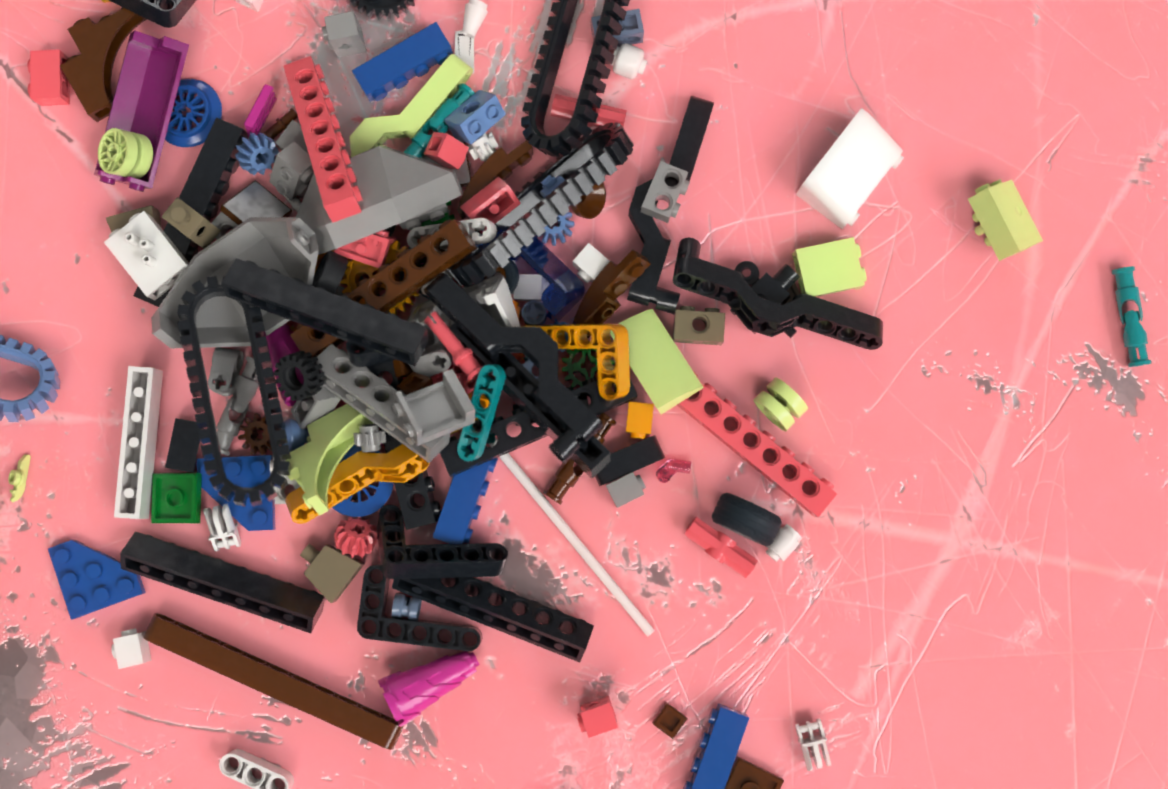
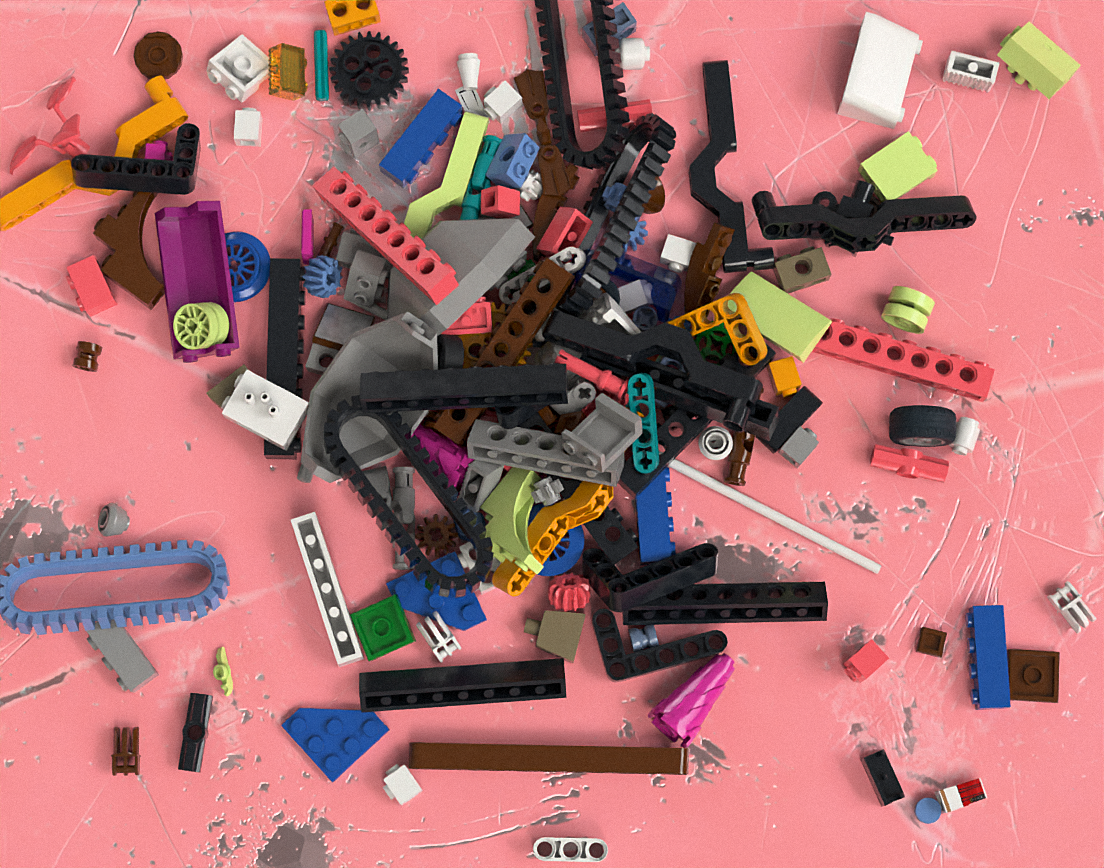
camera: 25 degrees left, 5 degrees down
dark tan torso [162,197,221,249] -> none
black hinge [165,418,203,473] -> none
black tyre [274,351,325,401] -> none
light grey brick [641,161,690,223] -> none
clear pink arm [656,459,691,483] -> none
none -> reddish brown wheel [72,341,103,372]
none -> white brick [484,80,522,124]
none -> reddish brown piece [514,69,573,197]
none -> white cone [698,426,733,460]
none -> brick [942,50,999,93]

